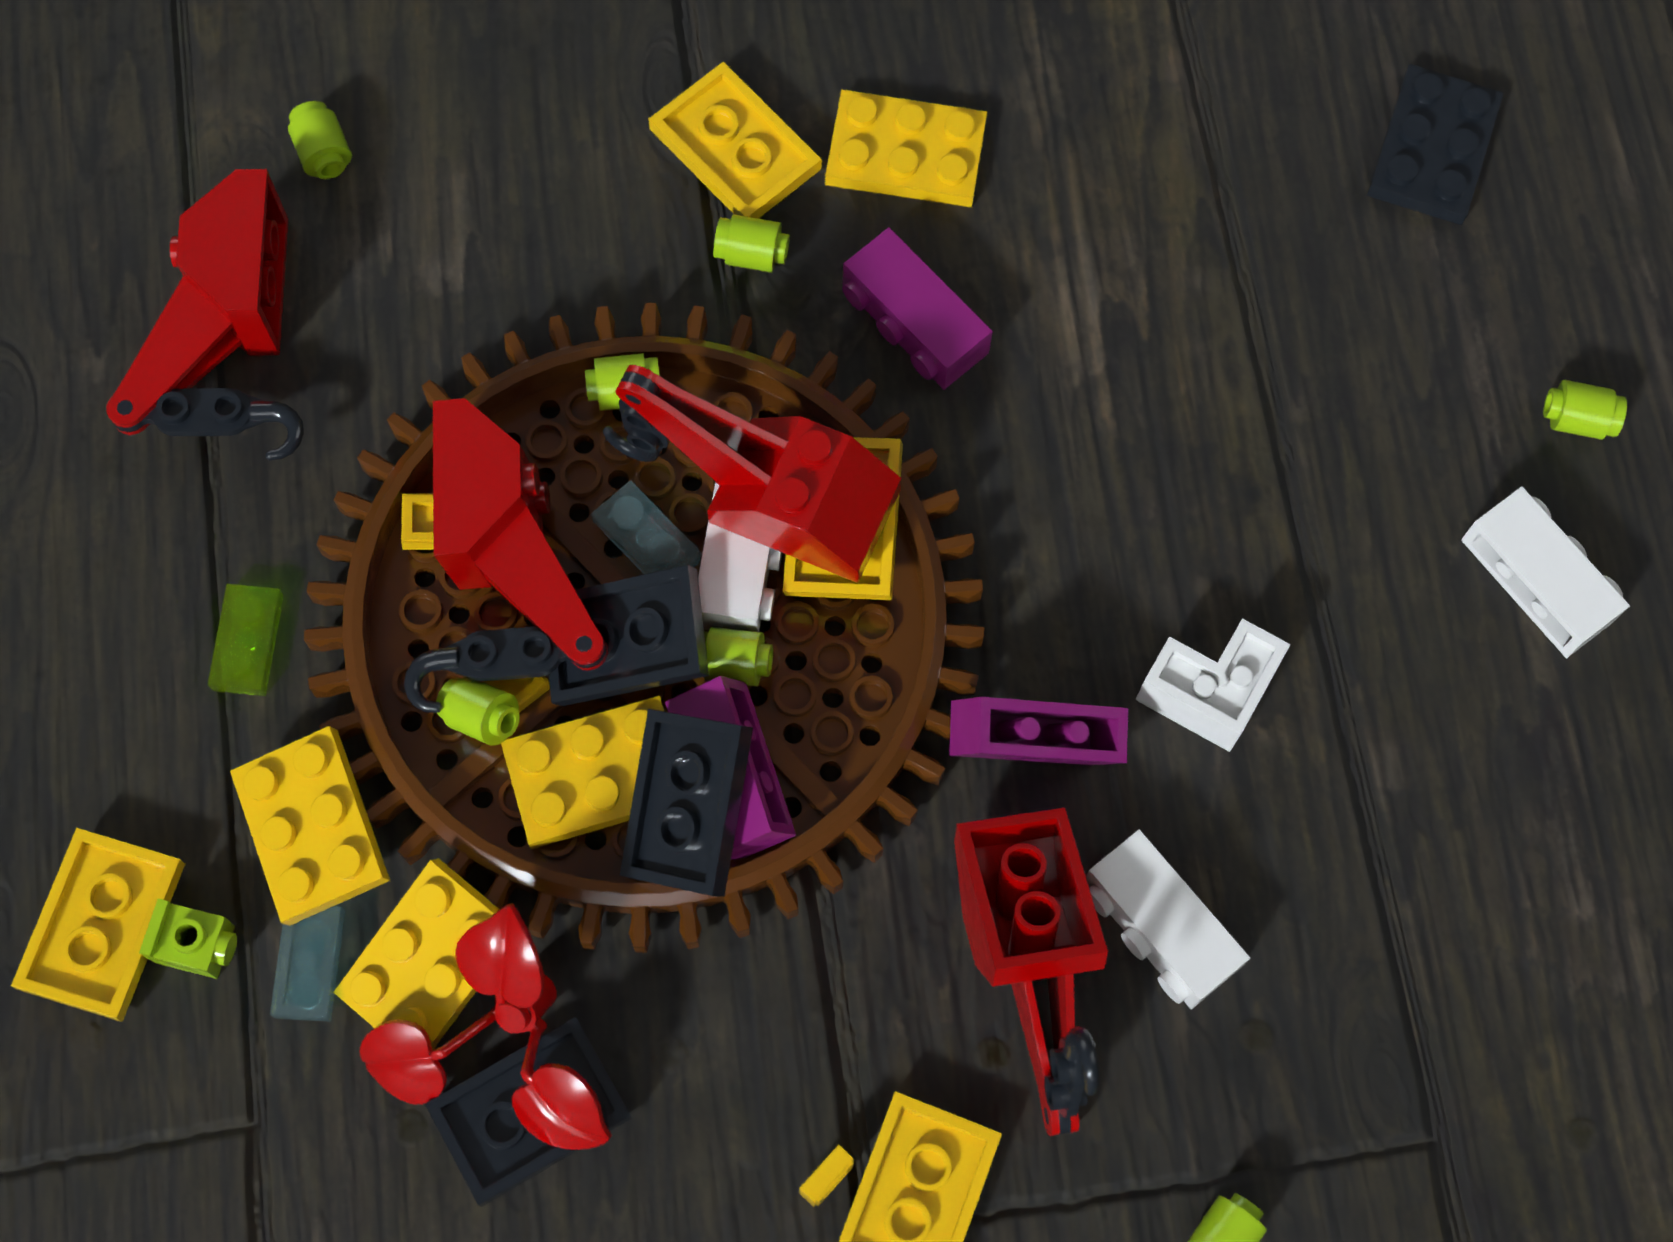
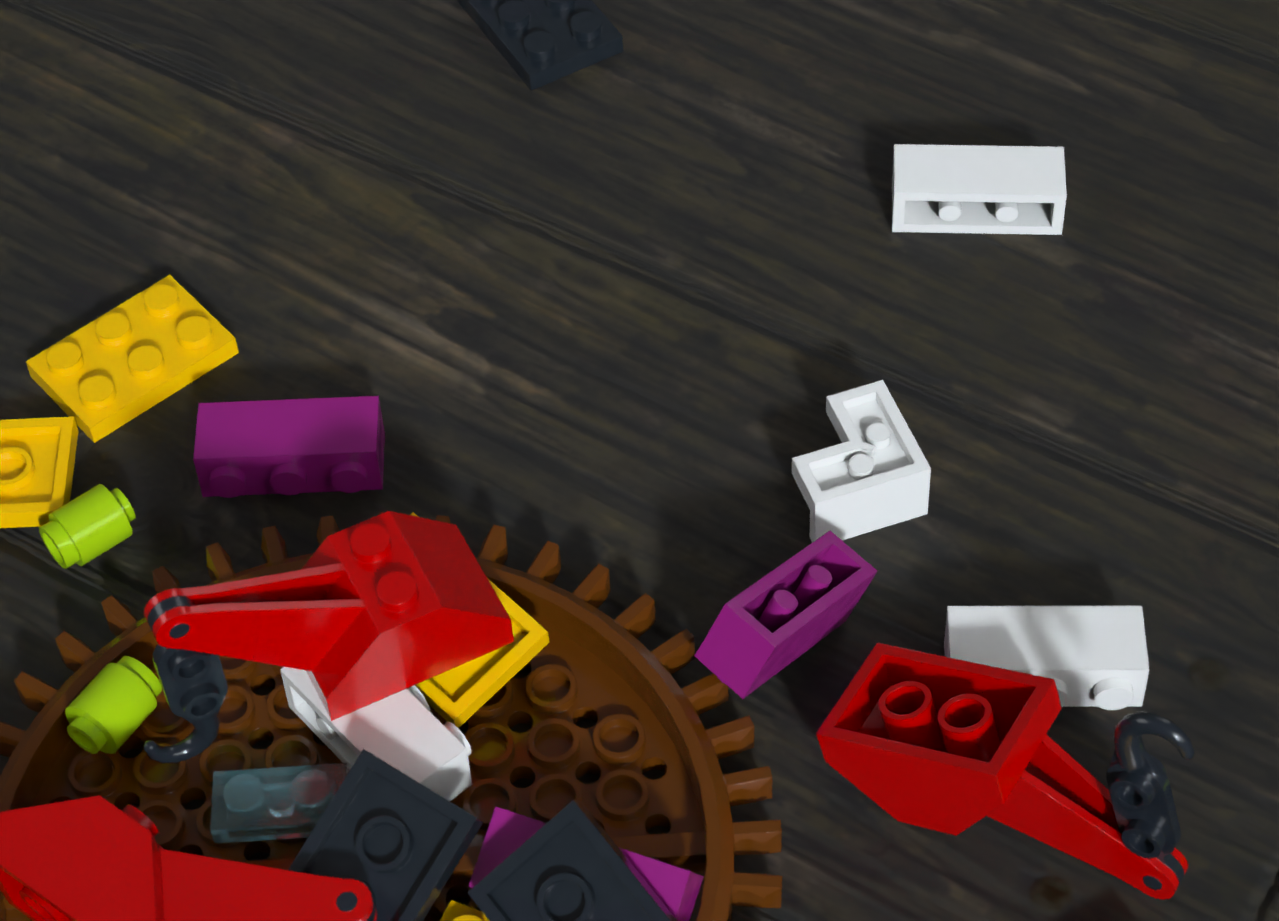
camera: 45 degrees left, 20 degrees down
lime brick [704,627,773,686] -> none
lime brick [1543,380,1627,440] -> none

